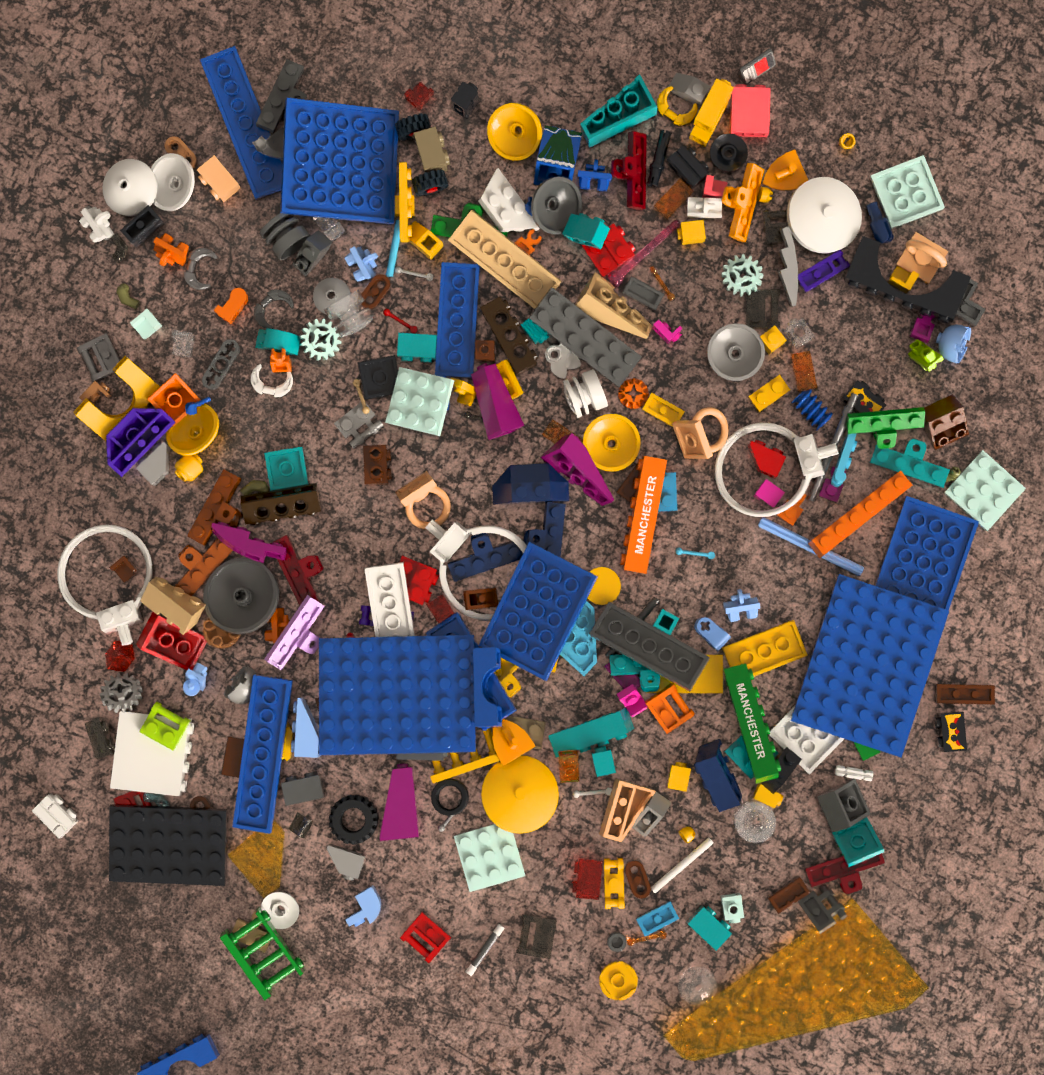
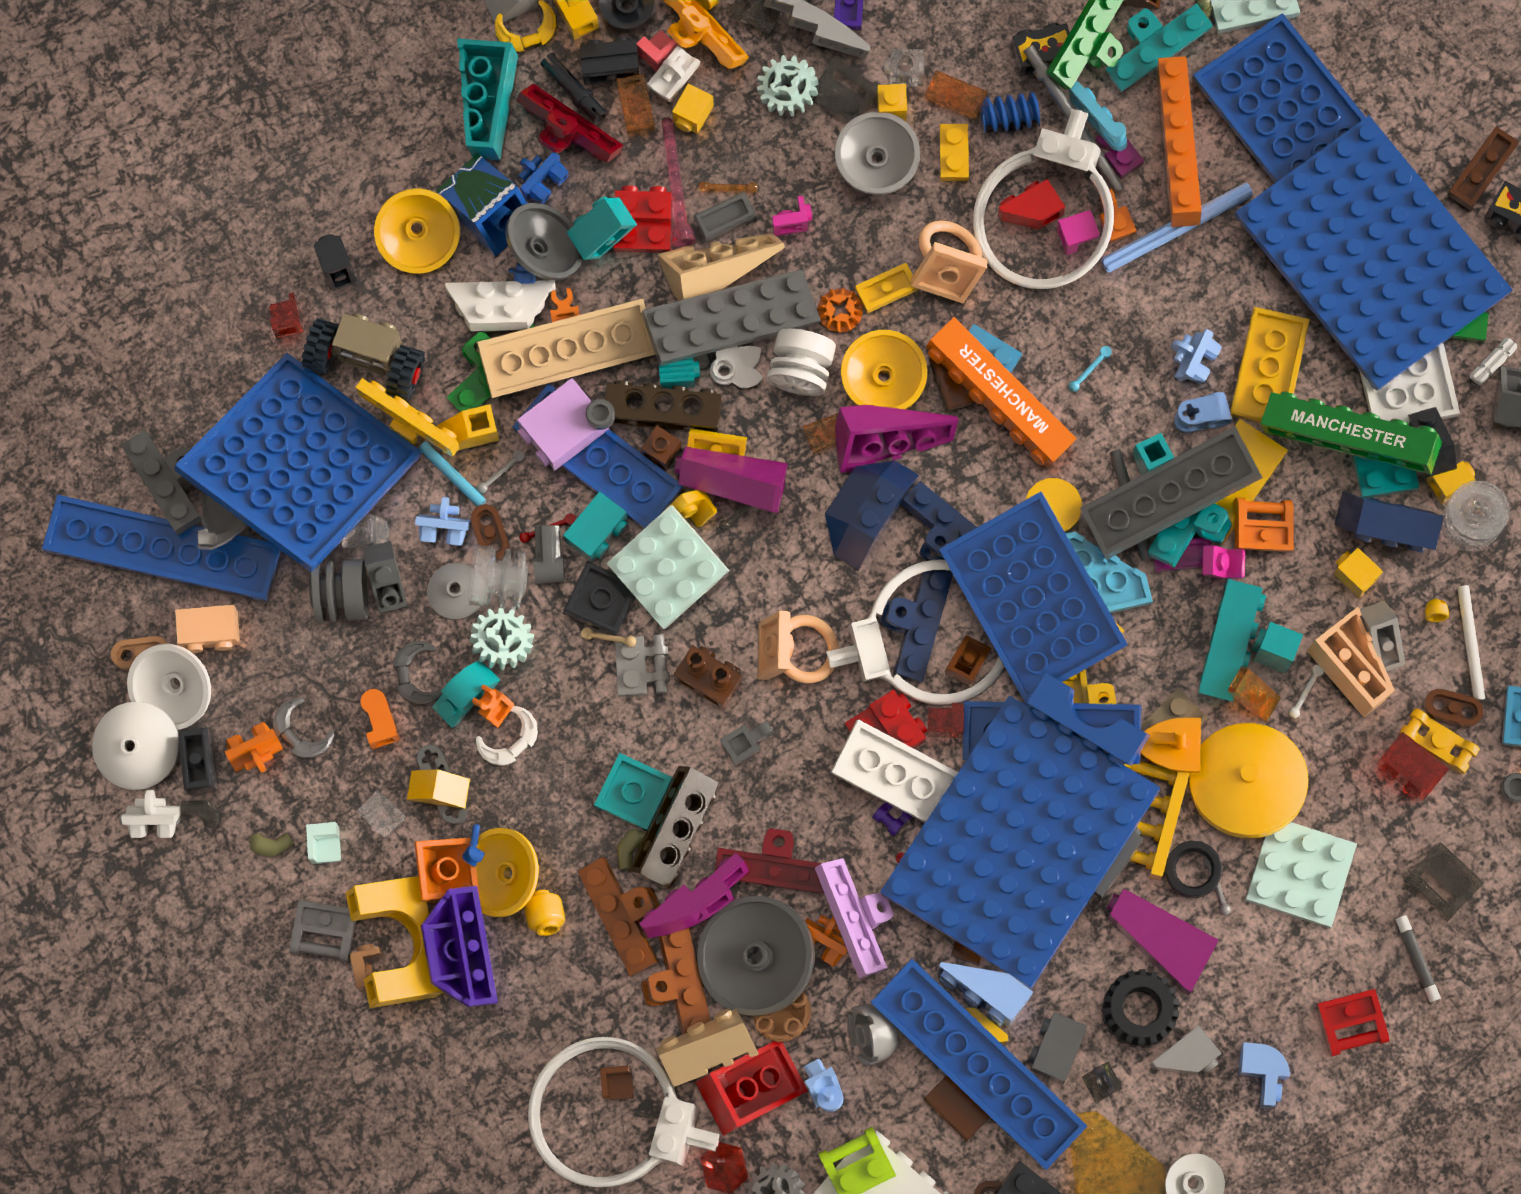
camera: 55 degrees left, 10 degrees down
light grey slope [136,442,170,486] -> none
none -> yellow slope [407,770,470,809]
none -> lavender brick [517,378,609,471]
none -> dark grey piece [534,525,565,584]
none -> dark grey tile [586,399,615,430]
none -> dark grey plate [720,721,774,766]

